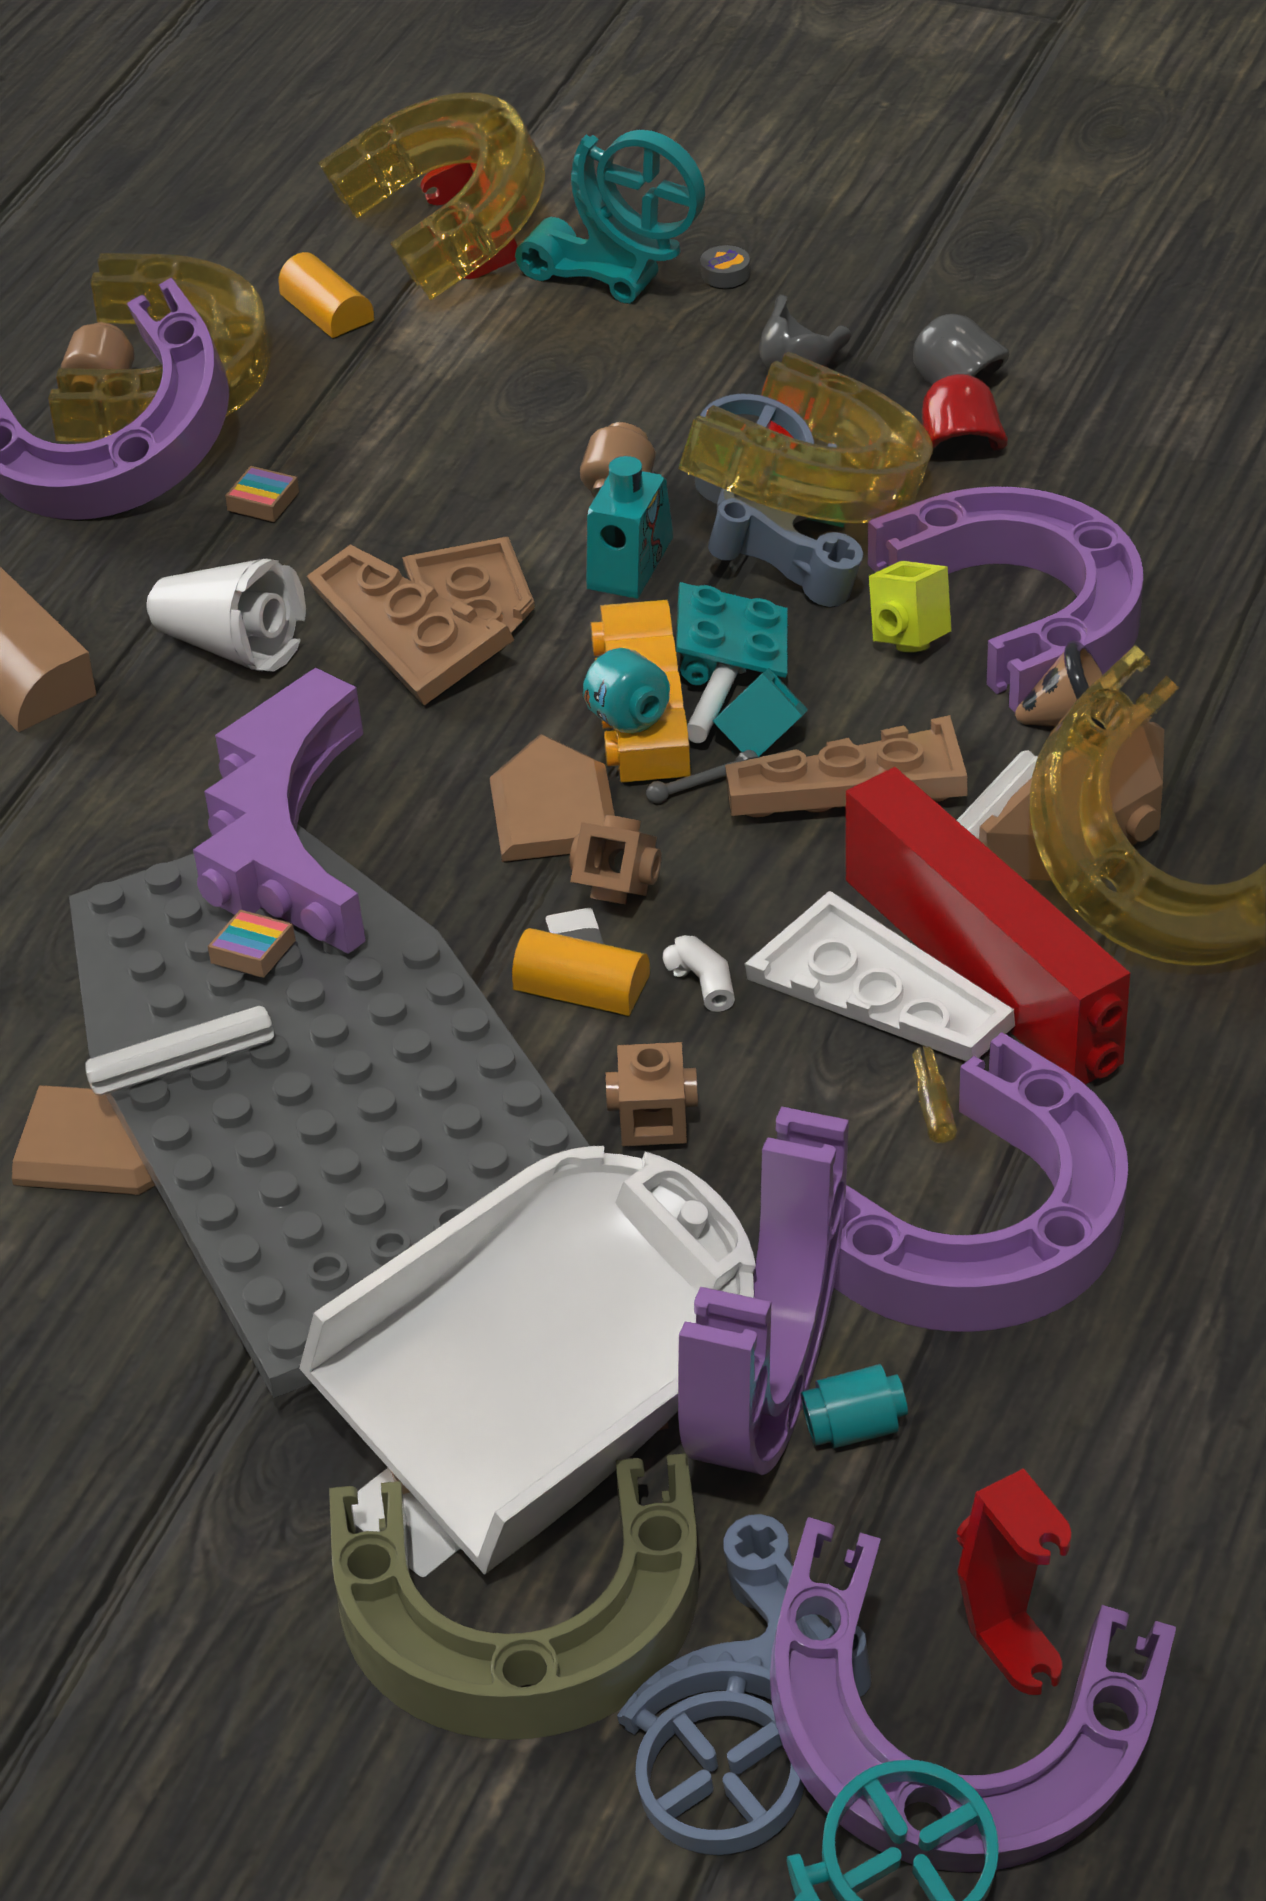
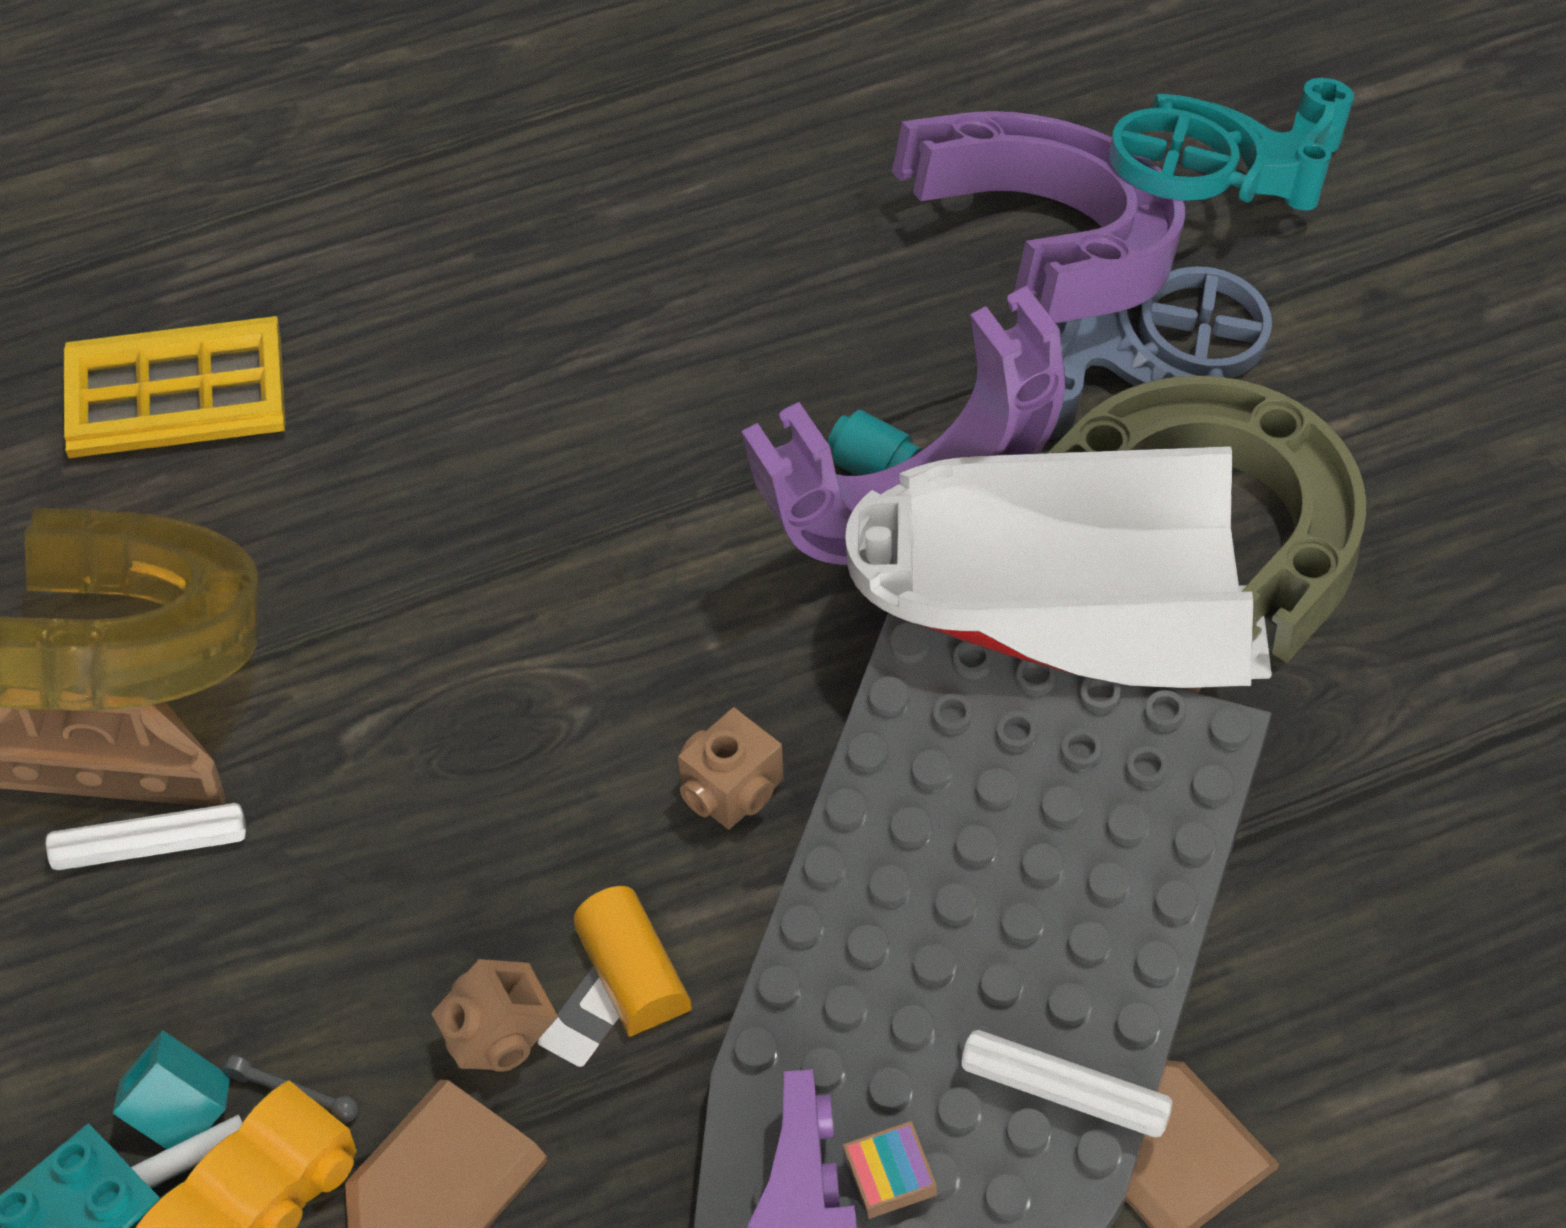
camera: 135 degrees left, 10 degrees up
teal head [583,648,670,734] -> none
white arm [663,935,735,1012] -> none
medium nougat wing [725,715,967,817] -> none
white wing [745,891,1015,1061] -> none
medium lavender piece [833,1032,1128,1332] -> none
red brick [846,767,1130,1084] -> none
clear yellow piece [913,1046,957,1143] -> none
red piece [956,1468,1071,1695] -> none

